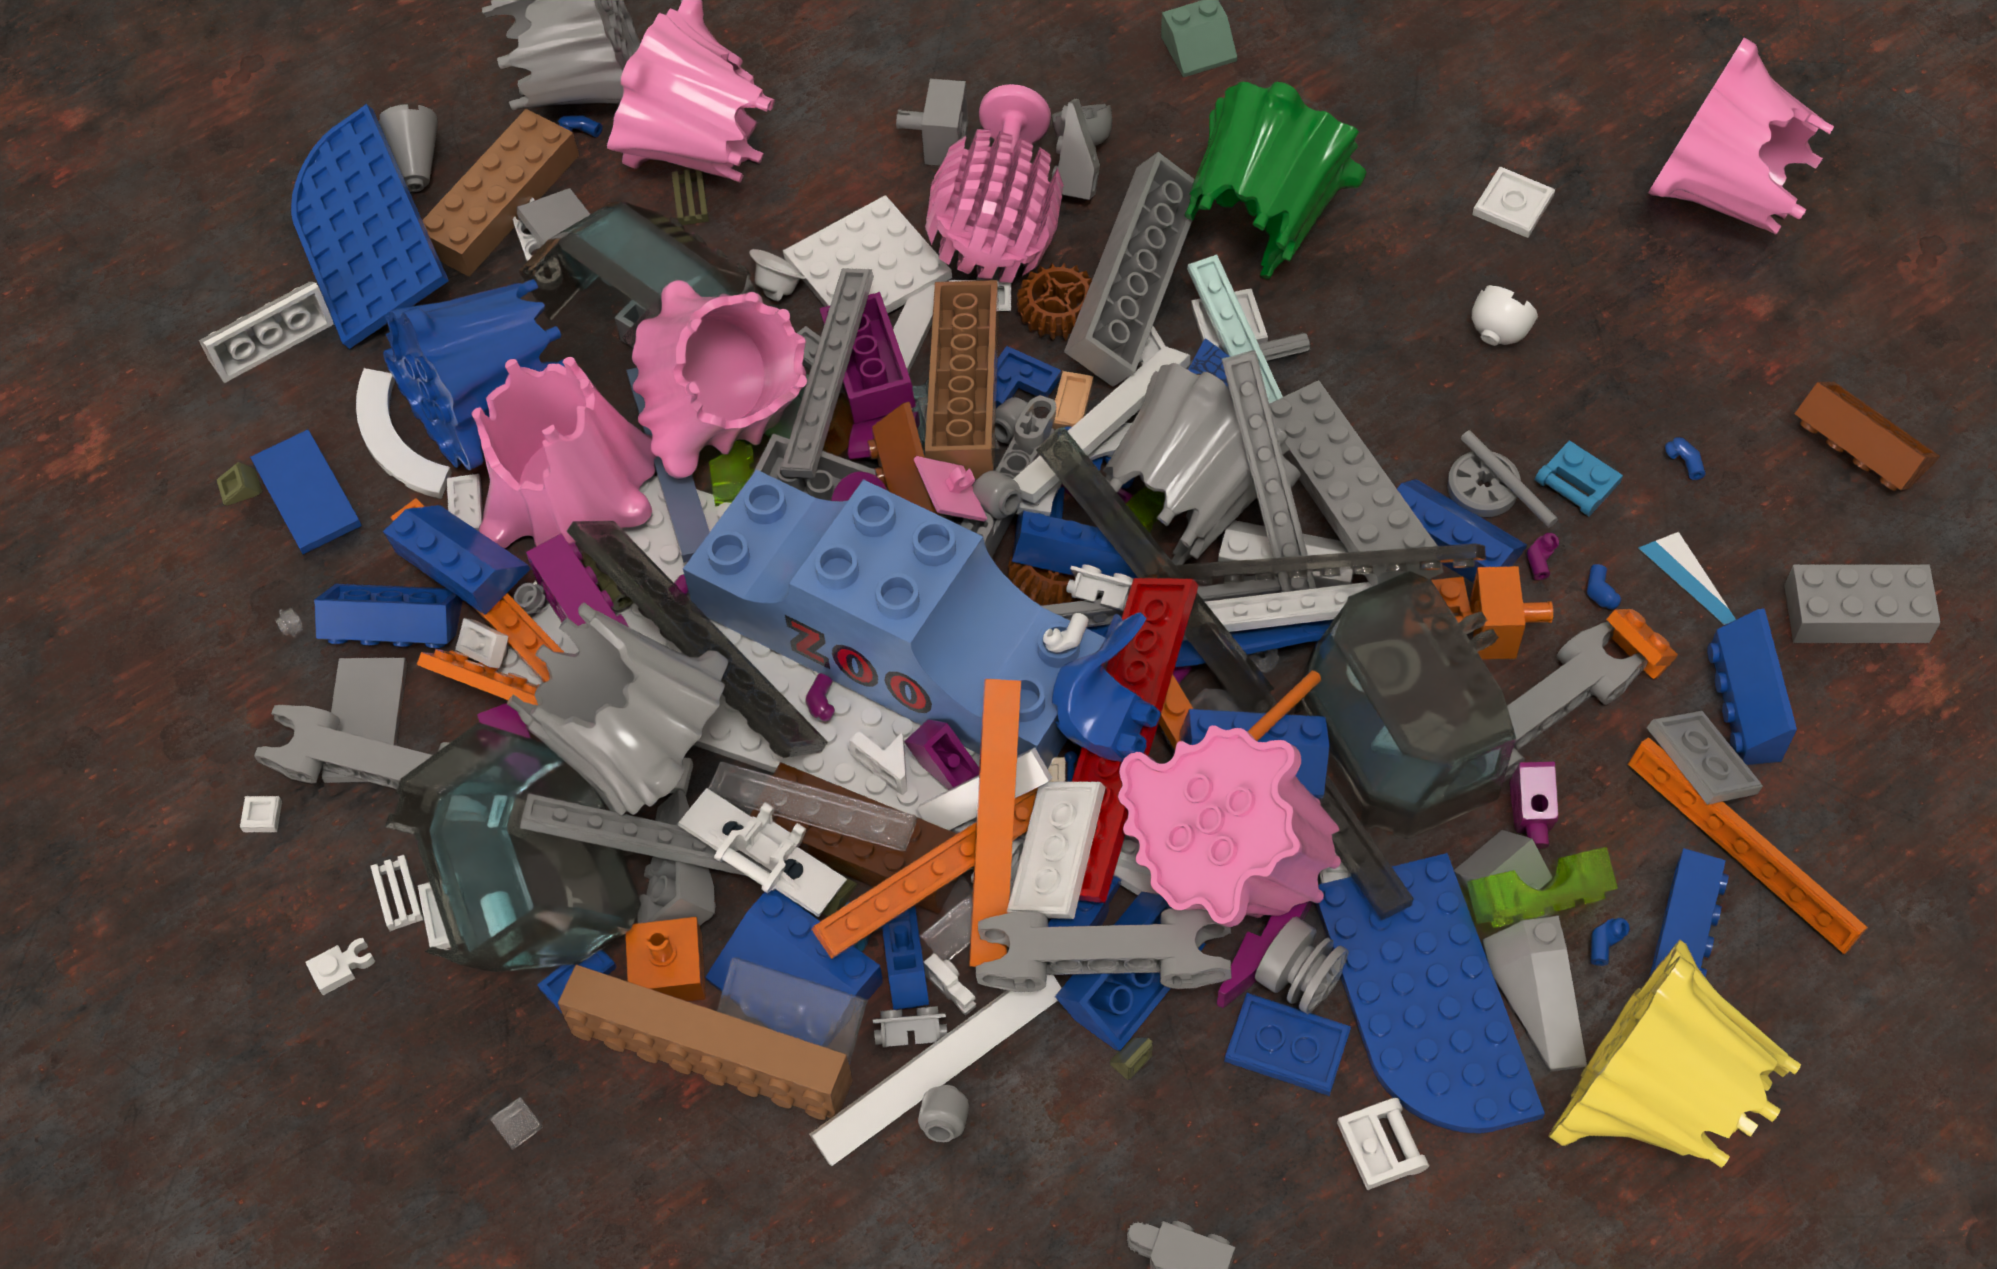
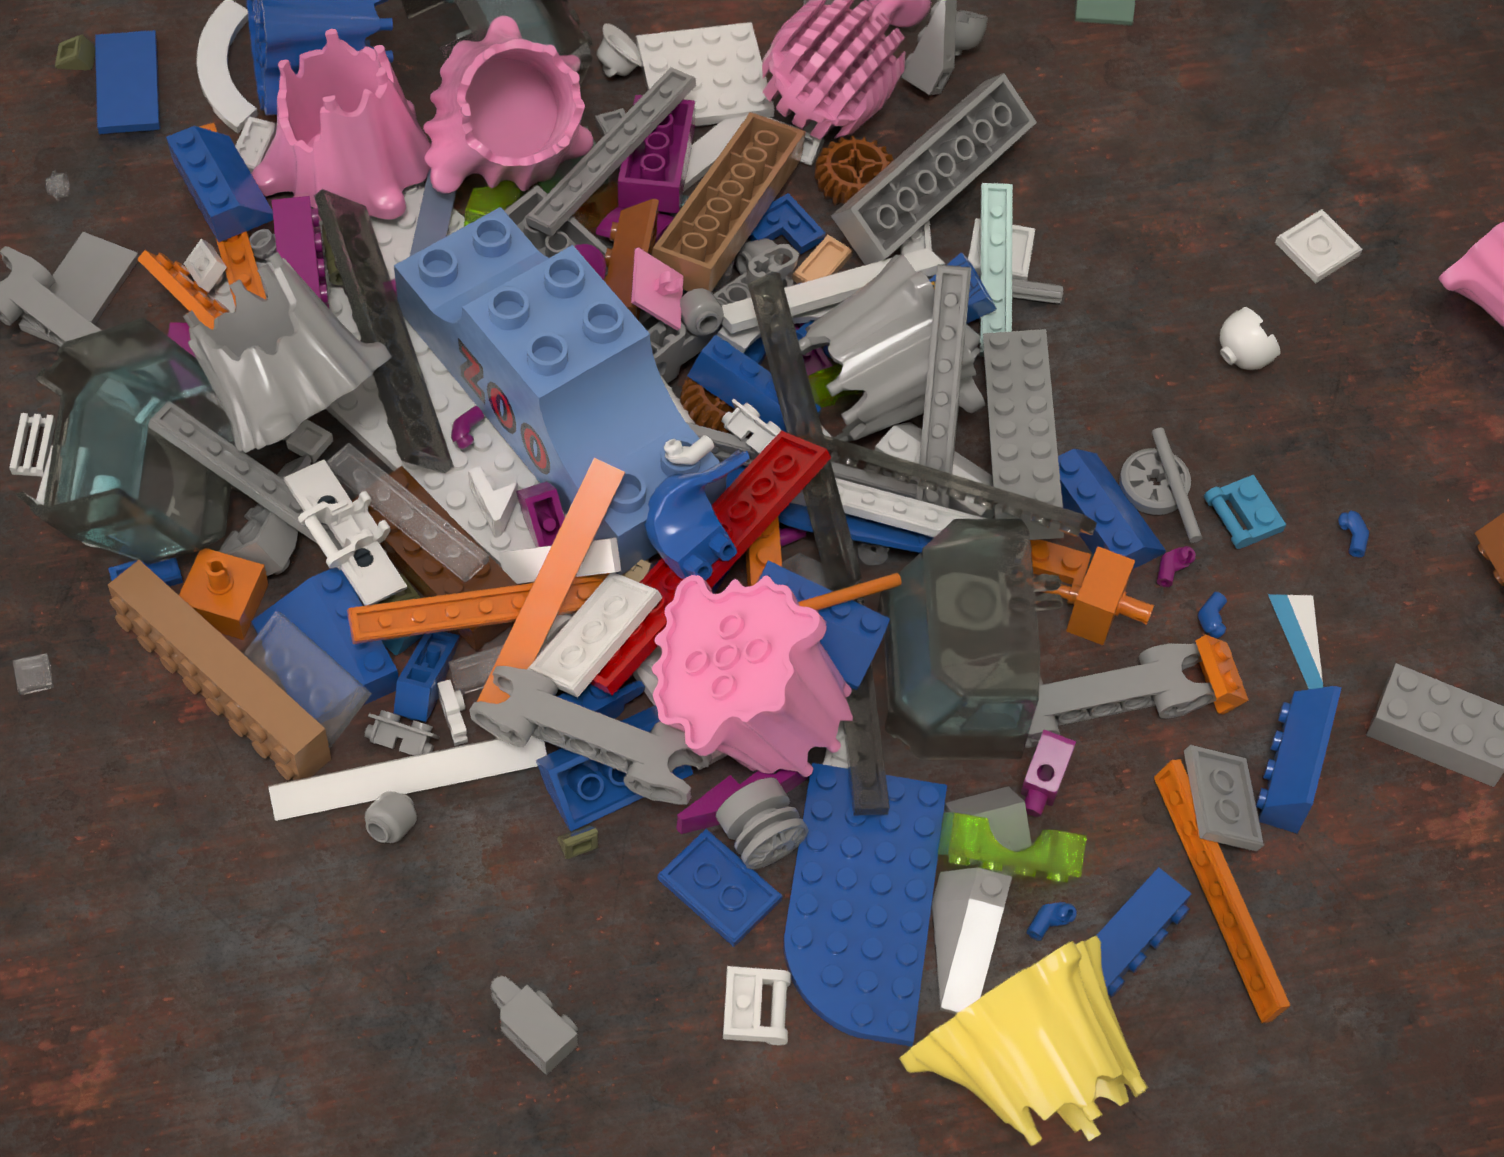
camera: 15 degrees right, 0 degrees up
blue slope [314,584,463,648] -> none
green piece [1184,82,1367,280] -> none

